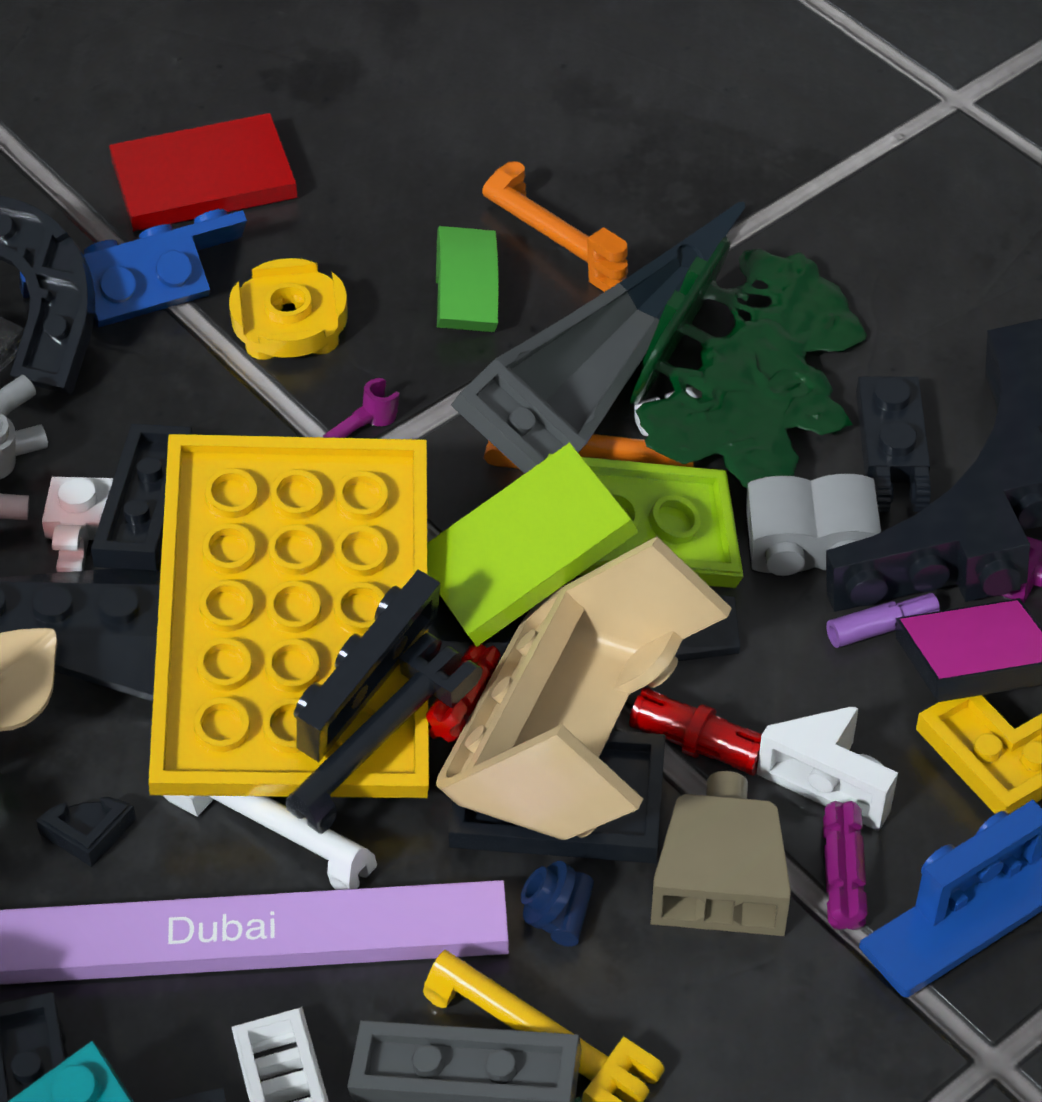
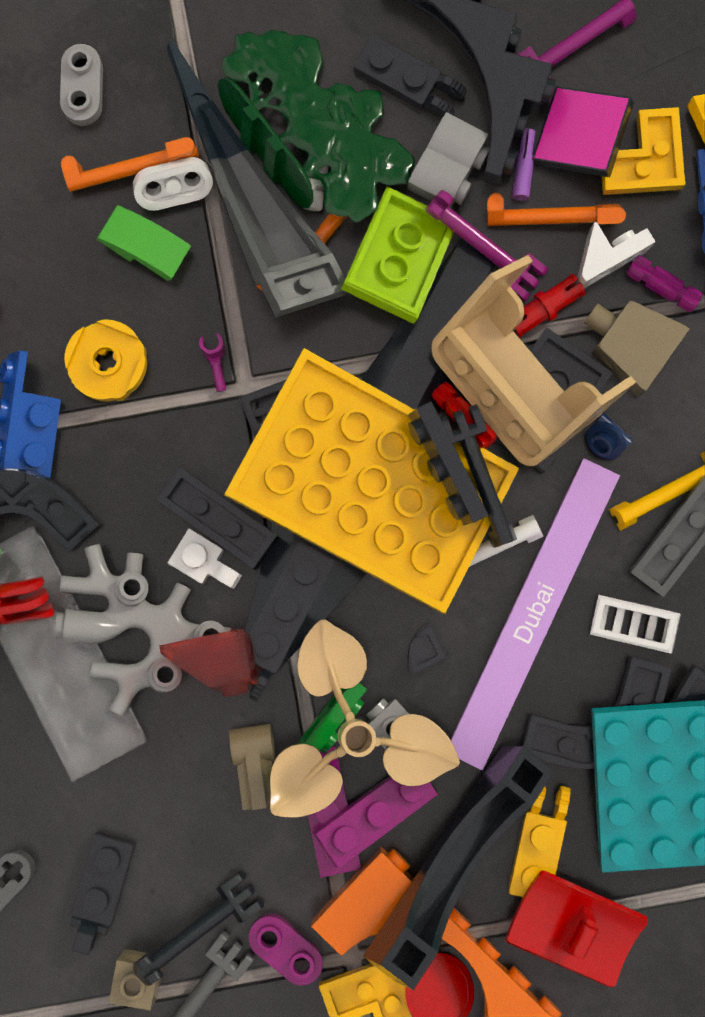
camera: 60 degrees left, 35 degrees up
lime tile [427,442,639,647] -> none
none -> light grey plate [60,44,103,126]
none -> white plate [133,157,213,211]
none -> magenta hinge [425,190,548,302]
none -> orange hinge [487,193,626,226]

